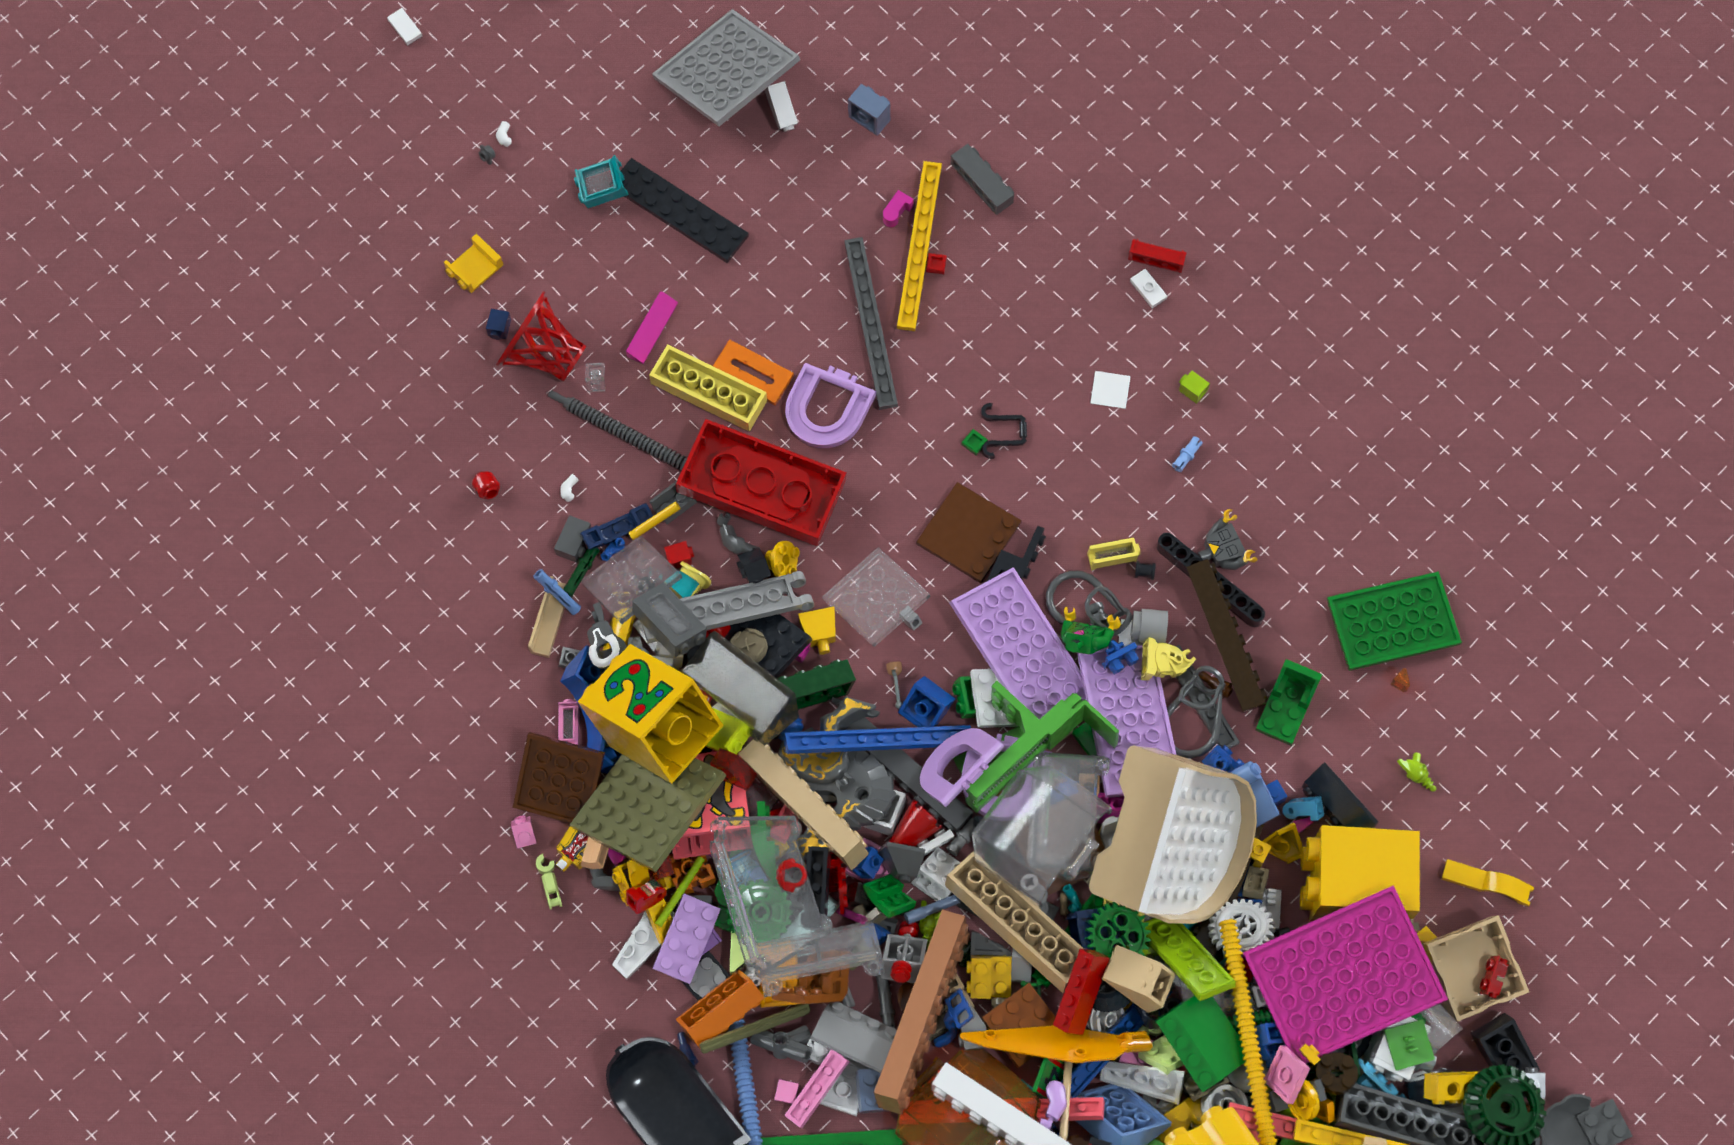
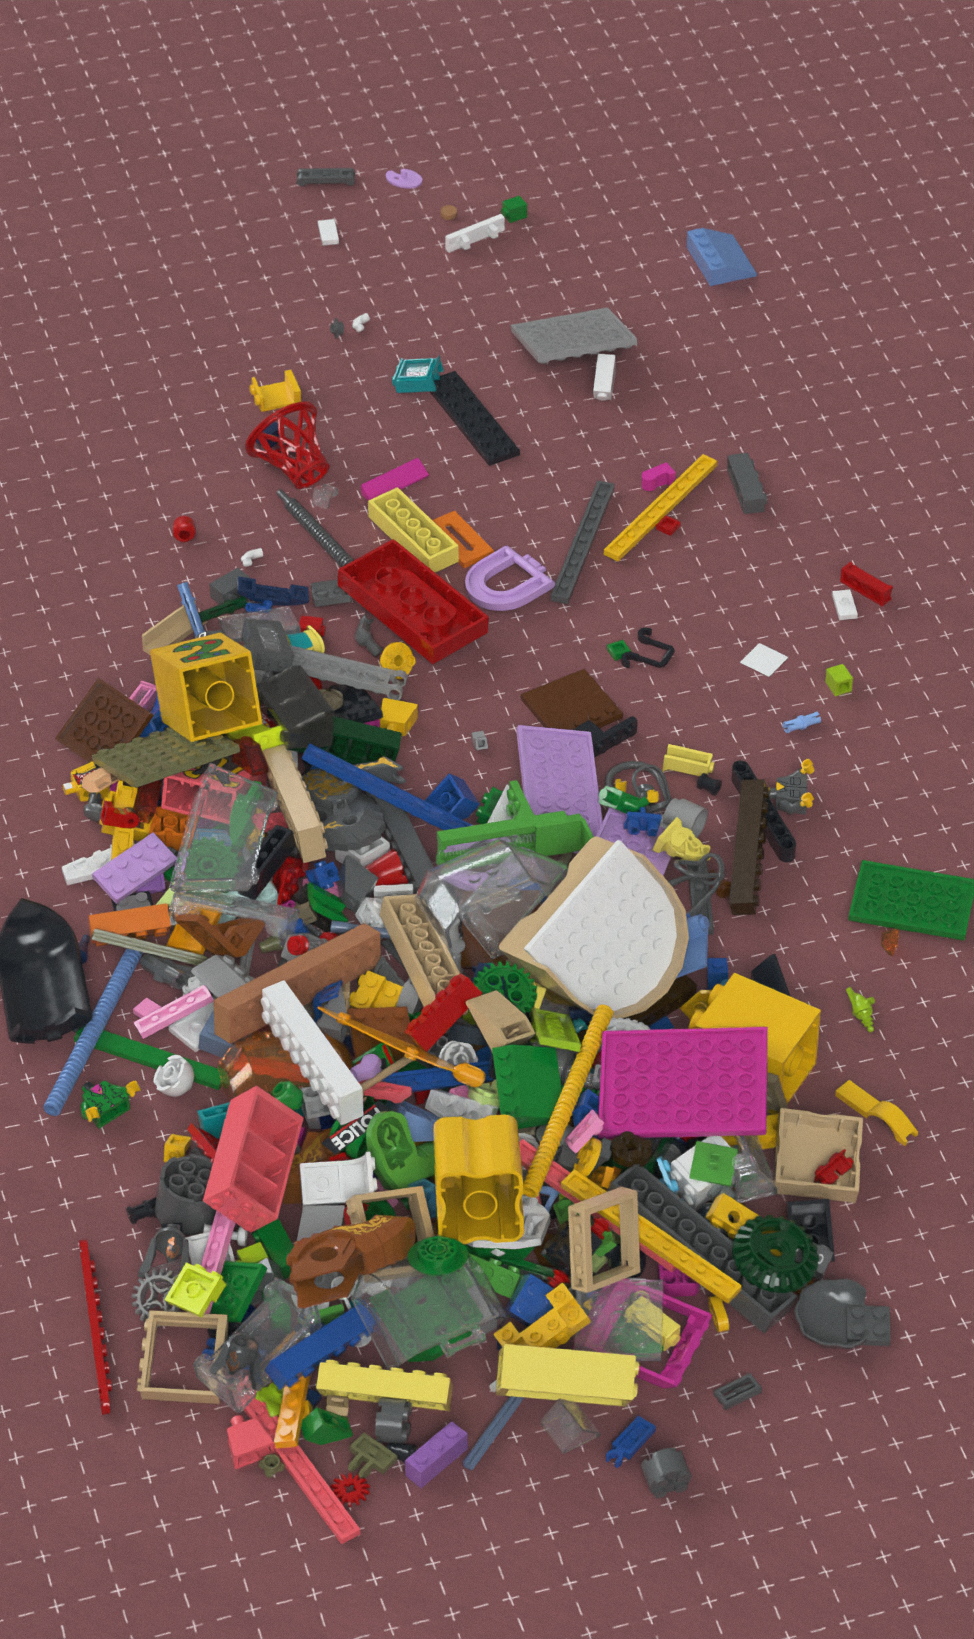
camera: 25 degrees right, 25 degrees down
bright pink bracket [511,815,536,848] -> none
yellowish green piece [536,854,562,909] -> none
yellow piece [628,501,681,540] -> none
lime bar [655,856,705,927] -> none
black brick [736,548,771,583] -> none
red piece [776,858,807,893] -> none
clear tile [822,547,930,647] -> none
sand blue brick [848,84,890,136] -> none
hinge [886,662,903,709] -> none
lavender piece [920,728,1004,807] -> none
dark tan tile [1242,866,1269,899] -> none
yellow bracket [1249,838,1272,867] -> none
green bracket [1255,659,1323,746] -> none
yellow plate [1298,1044,1321,1065] -> none

